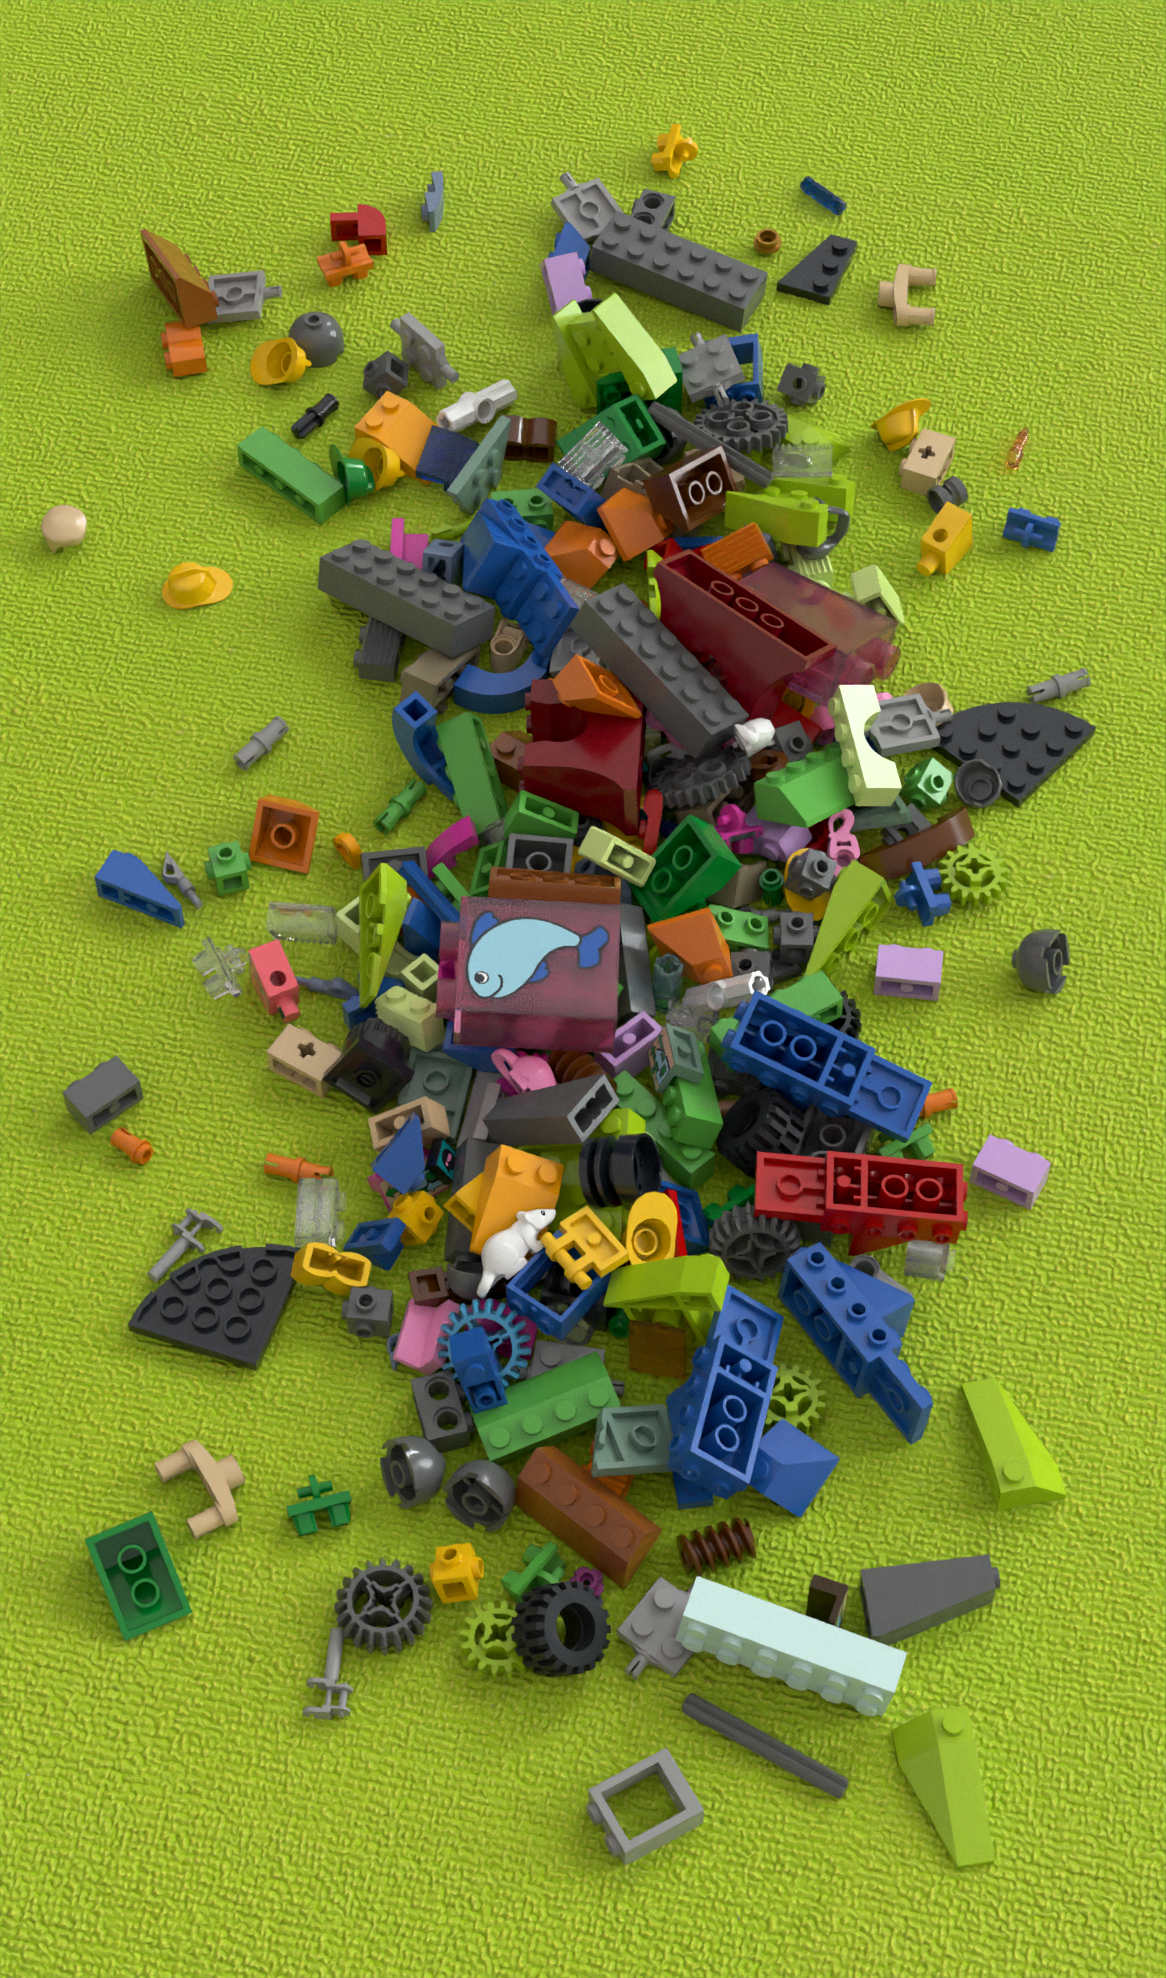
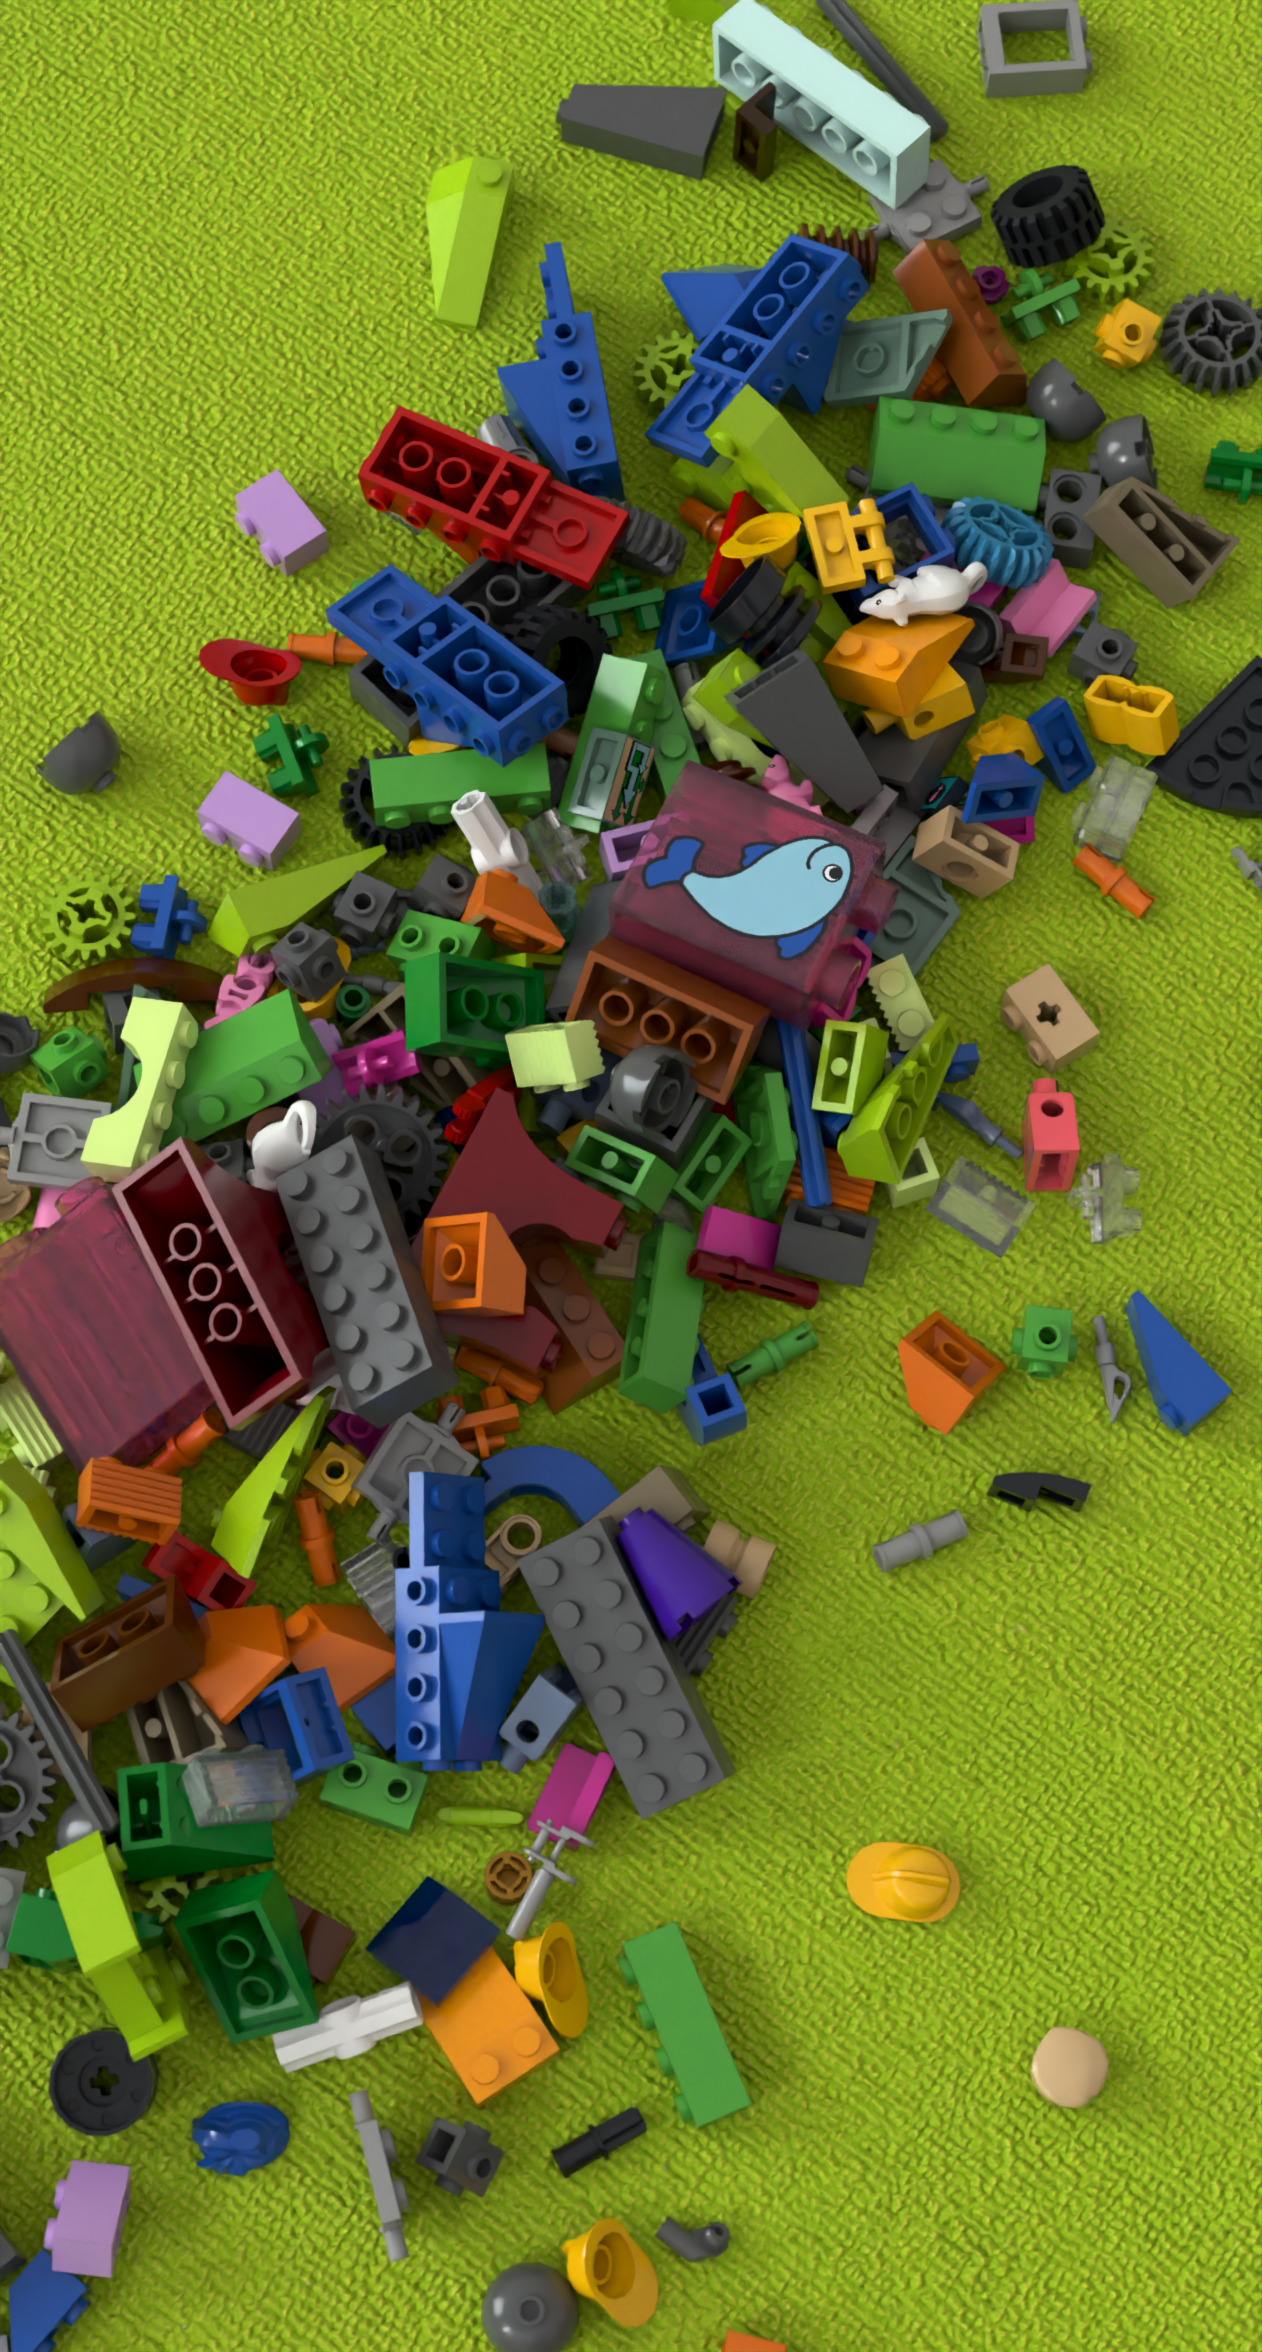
camera: 160 degrees left, 15 degrees up
black piece [322,1018,415,1115] -> none
green piece [329,444,375,507] -> none
light orange tile [333,832,362,870] -> none
sand green wing [447,415,511,516] -> none
blue slope [449,1326,508,1414] -> none
none -> green slope [173,1869,320,2044]
none -> blue hat [192,2102,290,2177]
none -> red piece [198,639,302,706]
none -> green hips [252,713,330,799]
none -> pearl gold wheel [485,1851,533,1906]
none -> light grey piece [505,1819,596,1941]
none -> dark grey cylinder [610,1045,697,1139]
none -> dark purple cone [616,1507,743,1642]
none -> dark grey arm [655,2216,730,2262]
none -> dark red pin [686,1249,819,1310]
none -> tan wheel [703,1519,777,1600]
none -> lime slope [811,1019,889,1115]
none -> black slope [987,1472,1091,1512]
none -> dark tan wedge [1082,476,1241,609]

